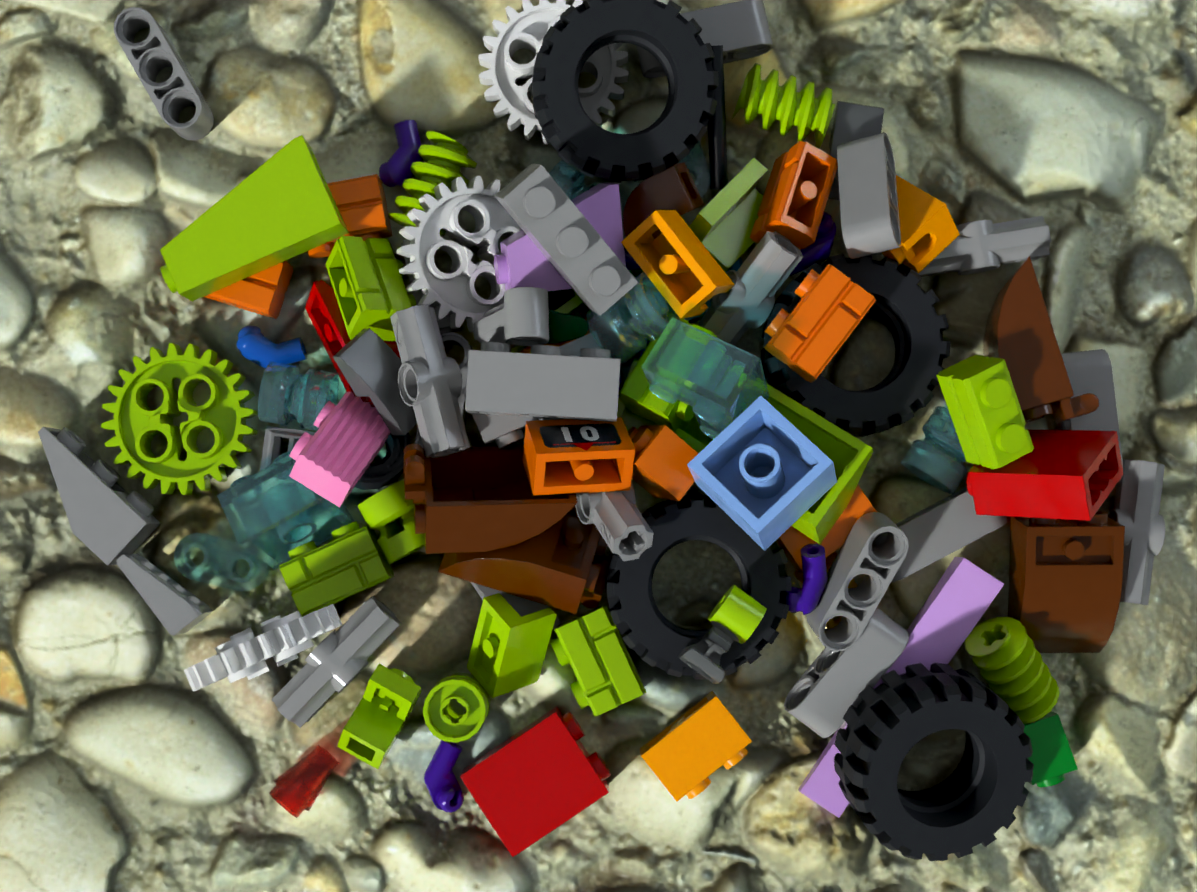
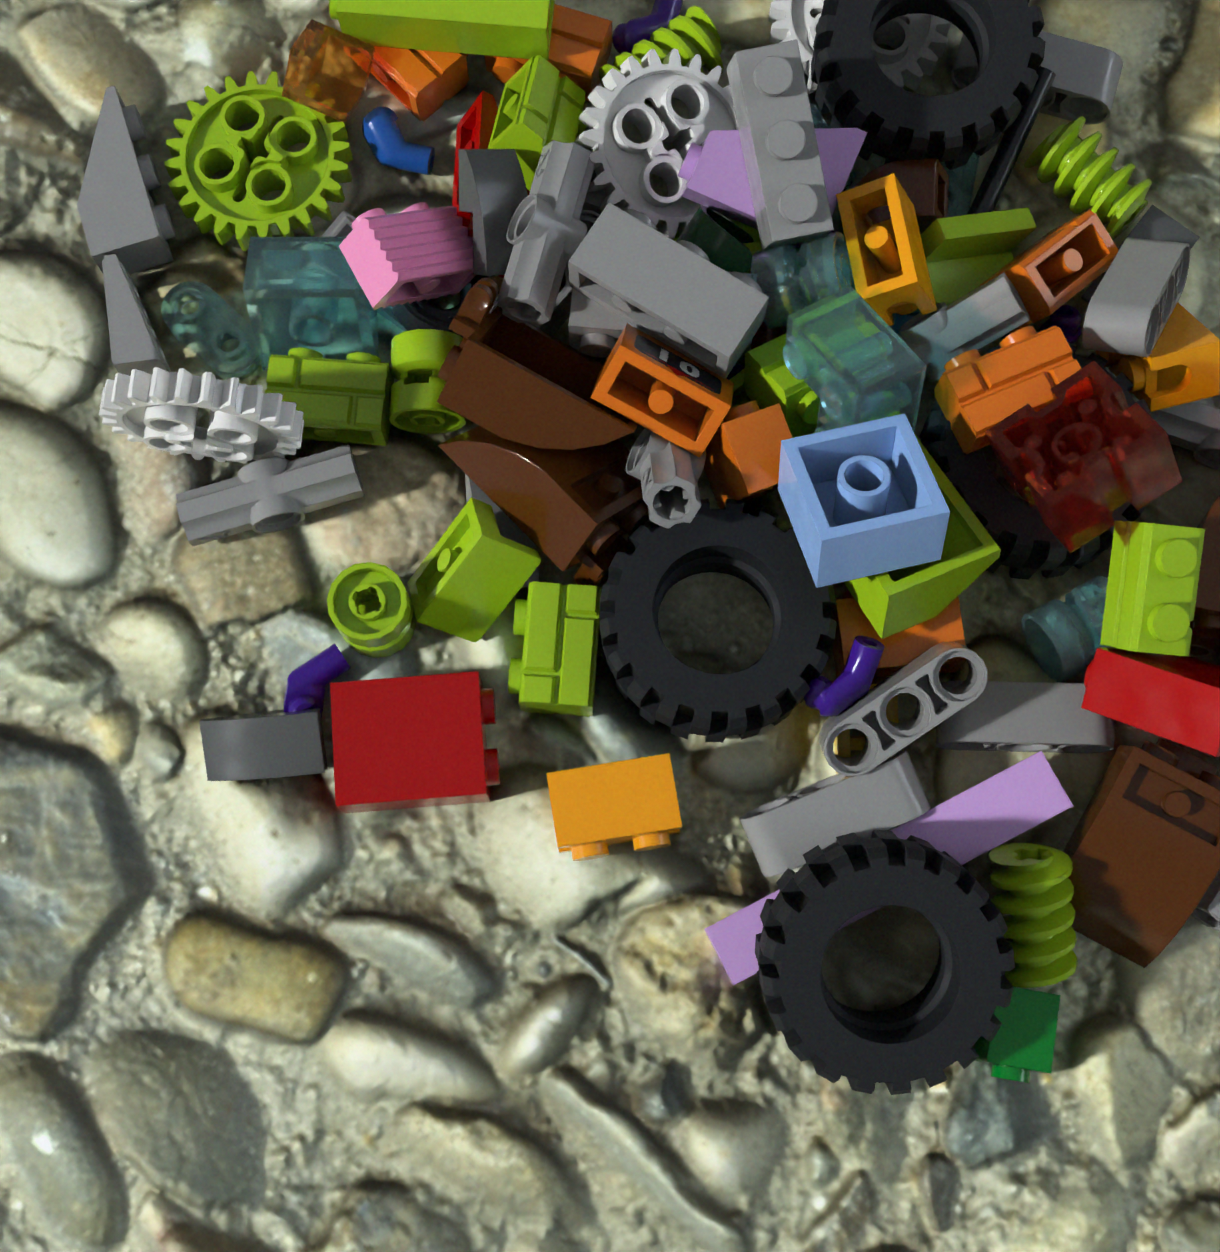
camera: 30 degrees right, 10 degrees down
clear light blue wheel [258,362,339,431] -> none
clear red cone [269,744,339,818] -> none
lime brick [337,664,422,769] -> none
light grey piece [474,287,549,349] -> none
leg [678,585,767,684] -> none
none -> dark grey slope [199,708,328,781]
none -> clear orange panel [282,19,375,122]
none -> clear red brick [985,361,1183,553]

